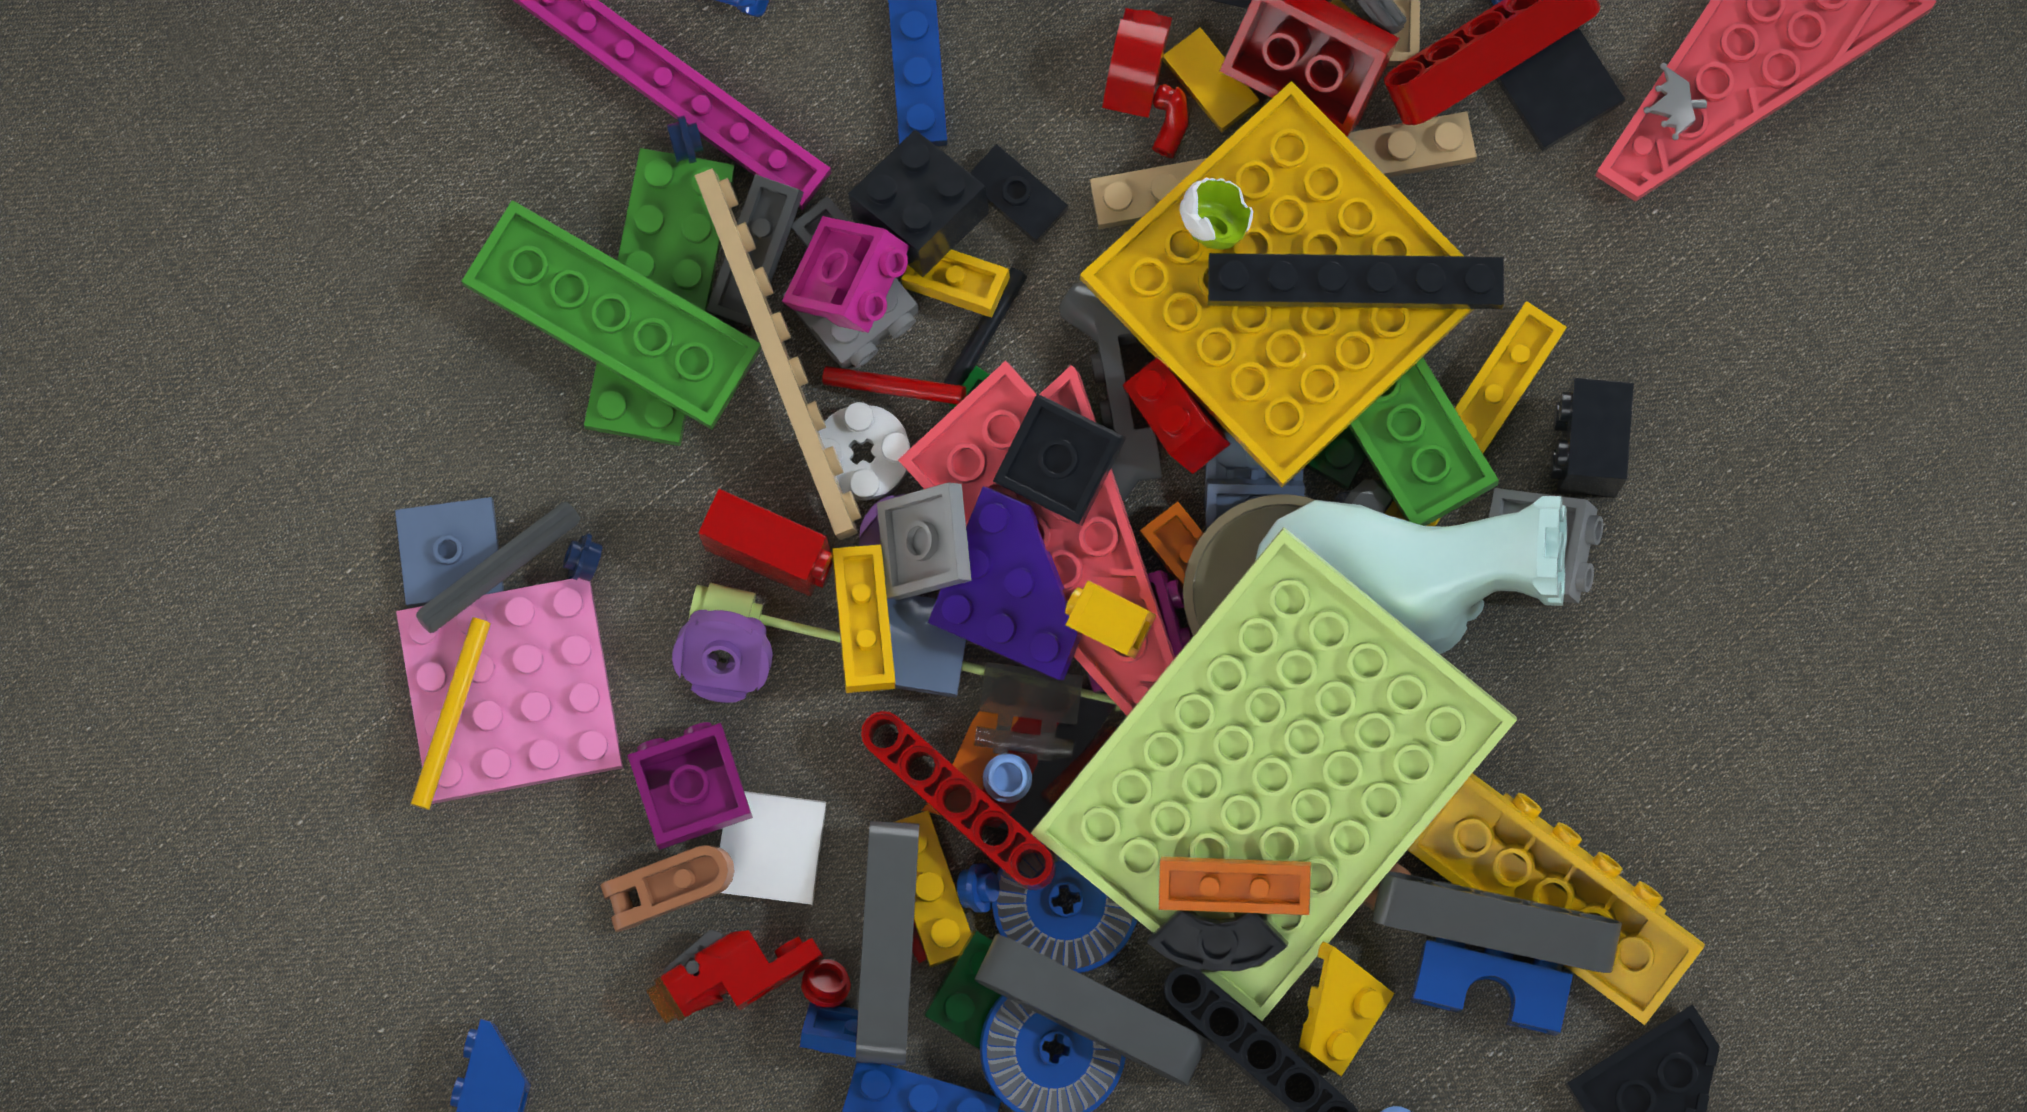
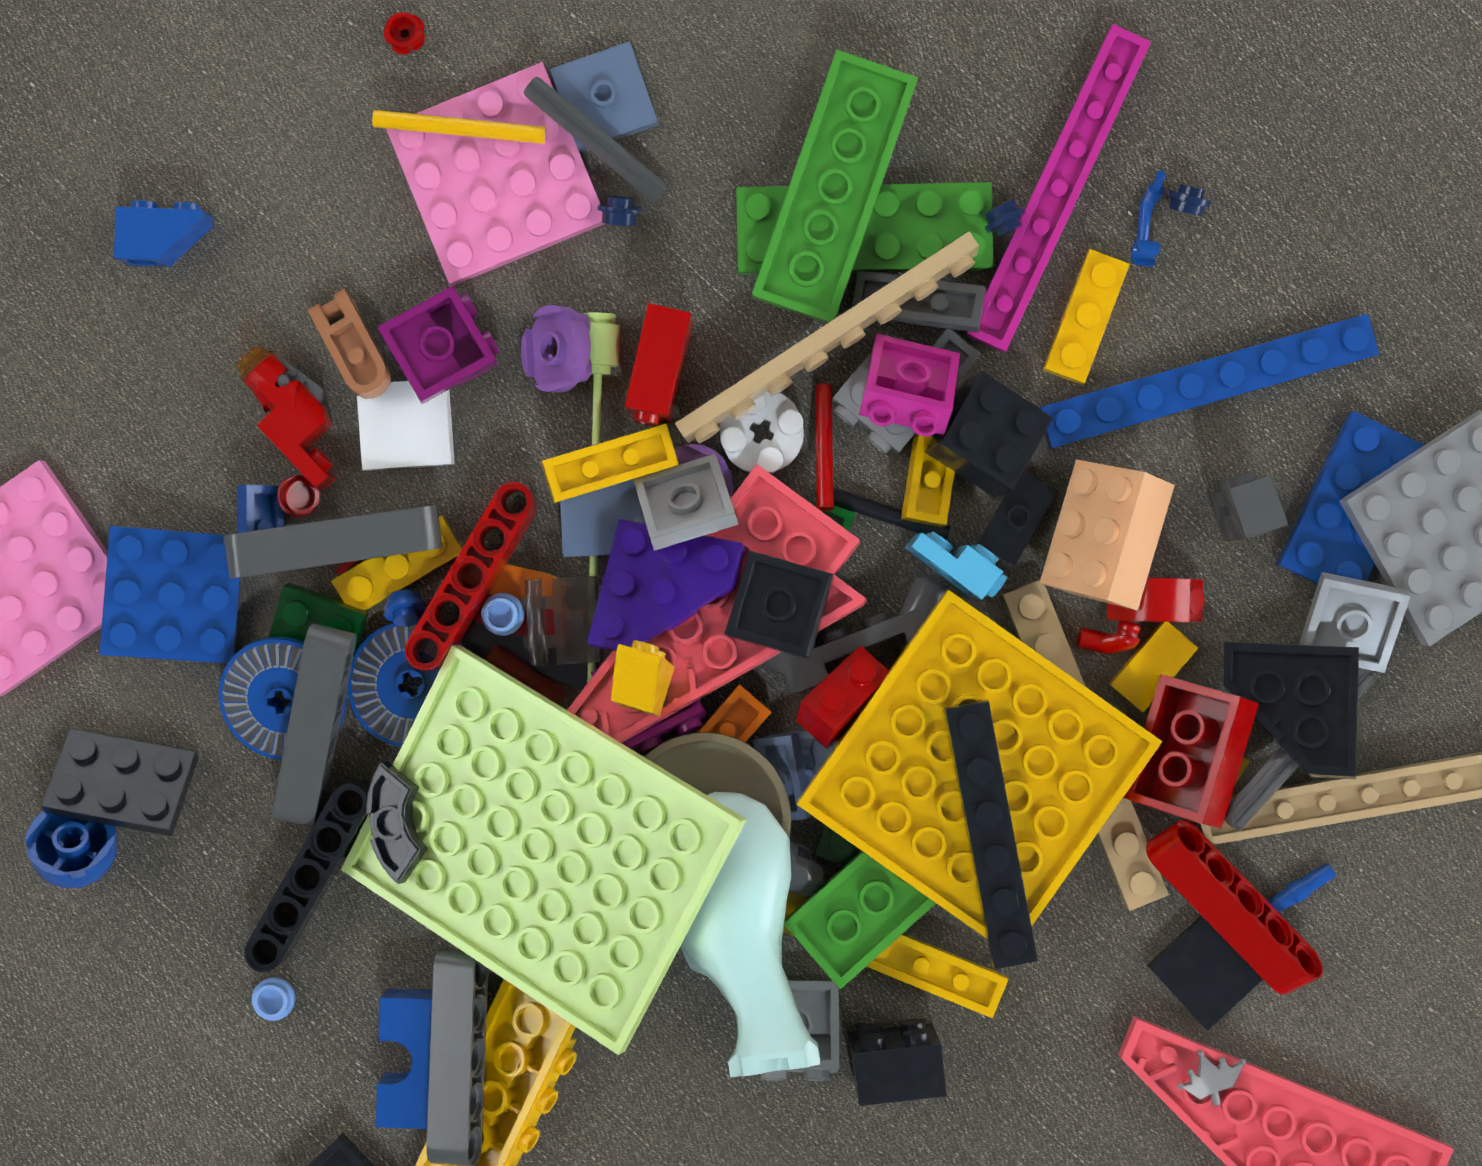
camera: 80 degrees right, 10 degrees up
orange plate [1159,857,1311,915] -> none
lime hair [1179,177,1253,250] -> none
yellow wing [1299,941,1395,1077] -> none
none -> red plate [383,12,426,55]
none -> medium azure plate [904,531,1007,600]
none -> light nougat brick [1040,460,1175,611]
none -> yellow plate [1043,249,1130,385]

